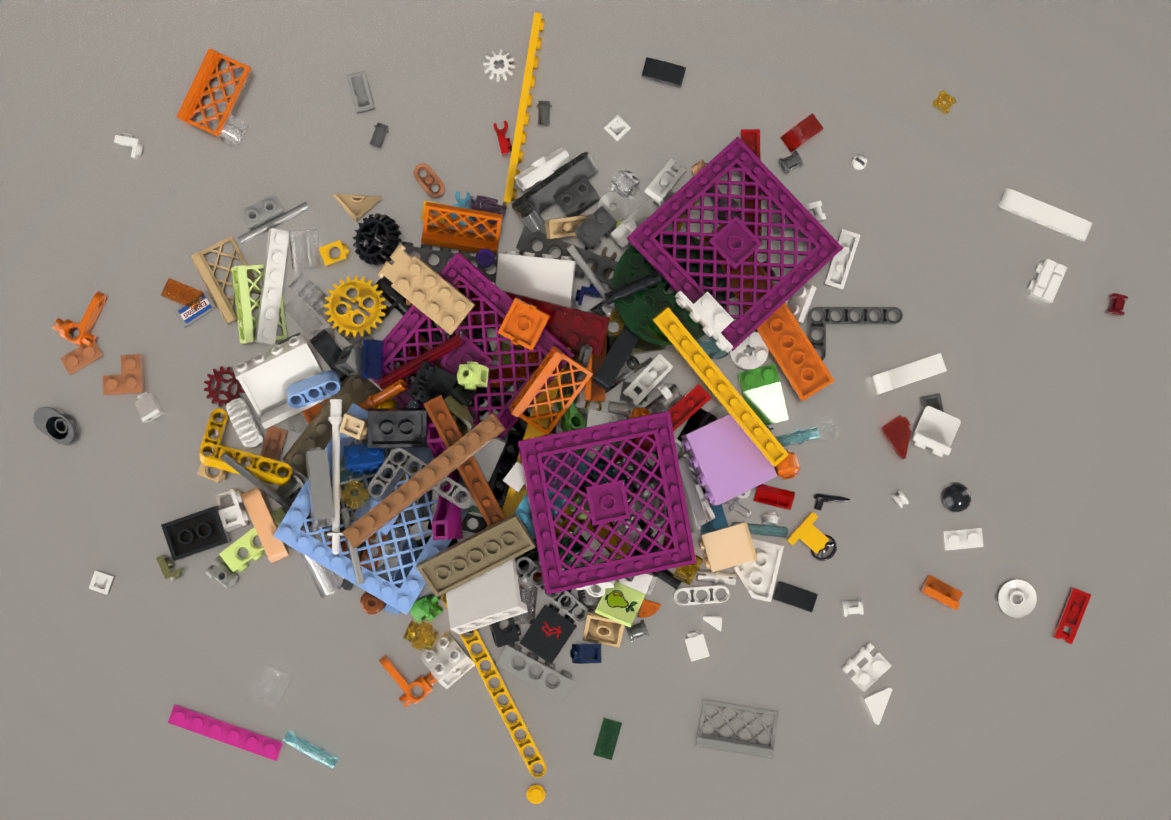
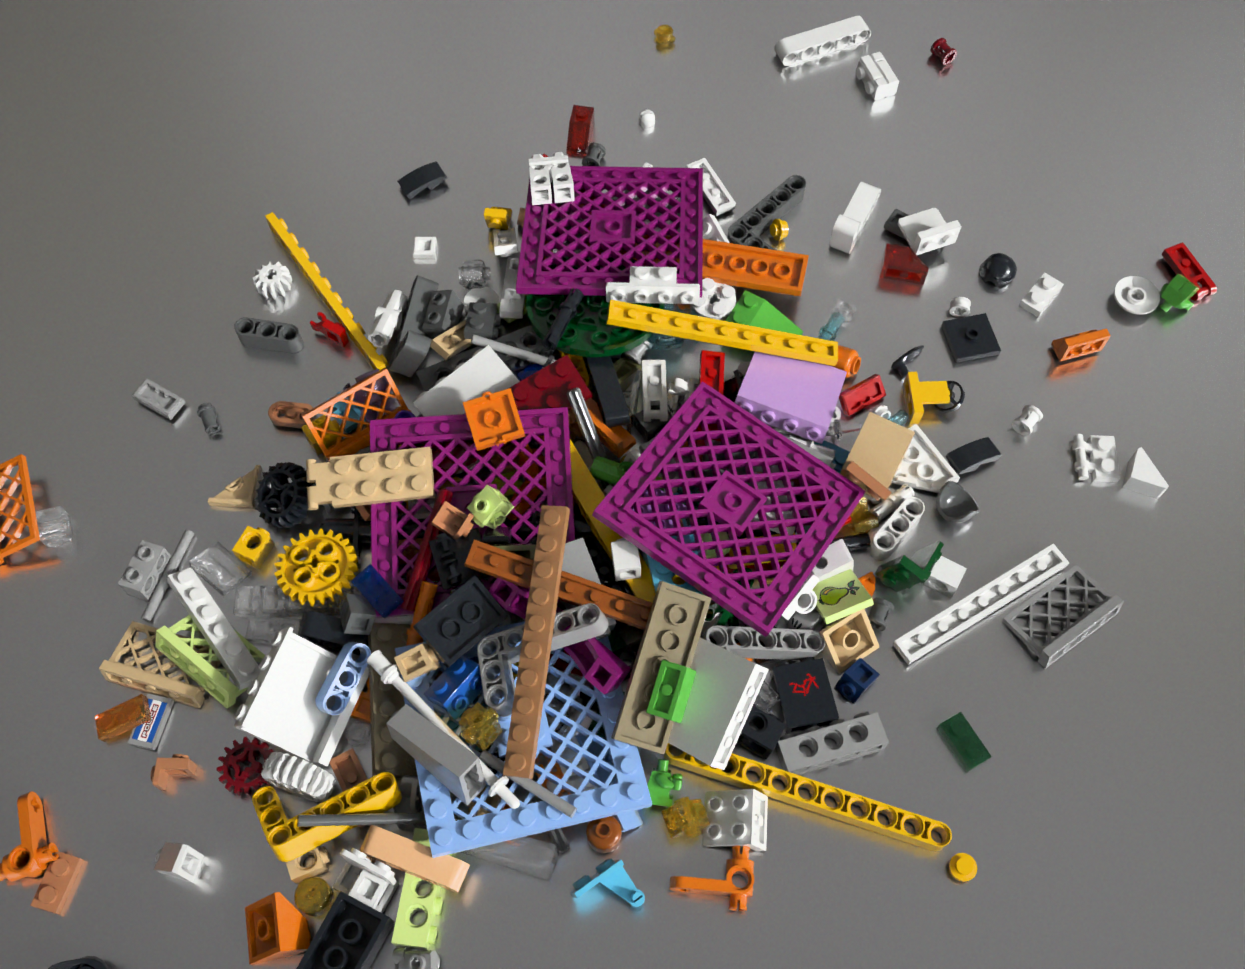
camera: 40 degrees left, 25 degrees down
nougat brick [102,354,145,395] -> none
orange fence [509,346,593,435] -> none
dark grey pin [537,101,552,124] -> none
white slope [702,615,722,632] -> none
none -> nougat bracket [150,754,197,790]
none -> dark grey beam [234,317,304,354]
none -> orange slope [245,892,310,965]
none -> clear yellow head [294,876,334,917]
none -> nougat bracket [430,501,474,540]
none -> yellow bracket [483,207,513,230]
none -> white hips [528,152,575,205]
none -> medium azure plate [570,858,645,907]
none -> bright green panel [646,660,696,723]
none -> yellow plate [770,219,788,241]
none -> nougat plate [846,461,892,501]
none -> dark green bracket [874,540,944,592]
none -> white plate [893,543,1069,665]
none -> dark grey helmet [936,481,980,523]
none -> black plate [941,313,1001,363]
none -> bright green piece [1160,274,1200,312]

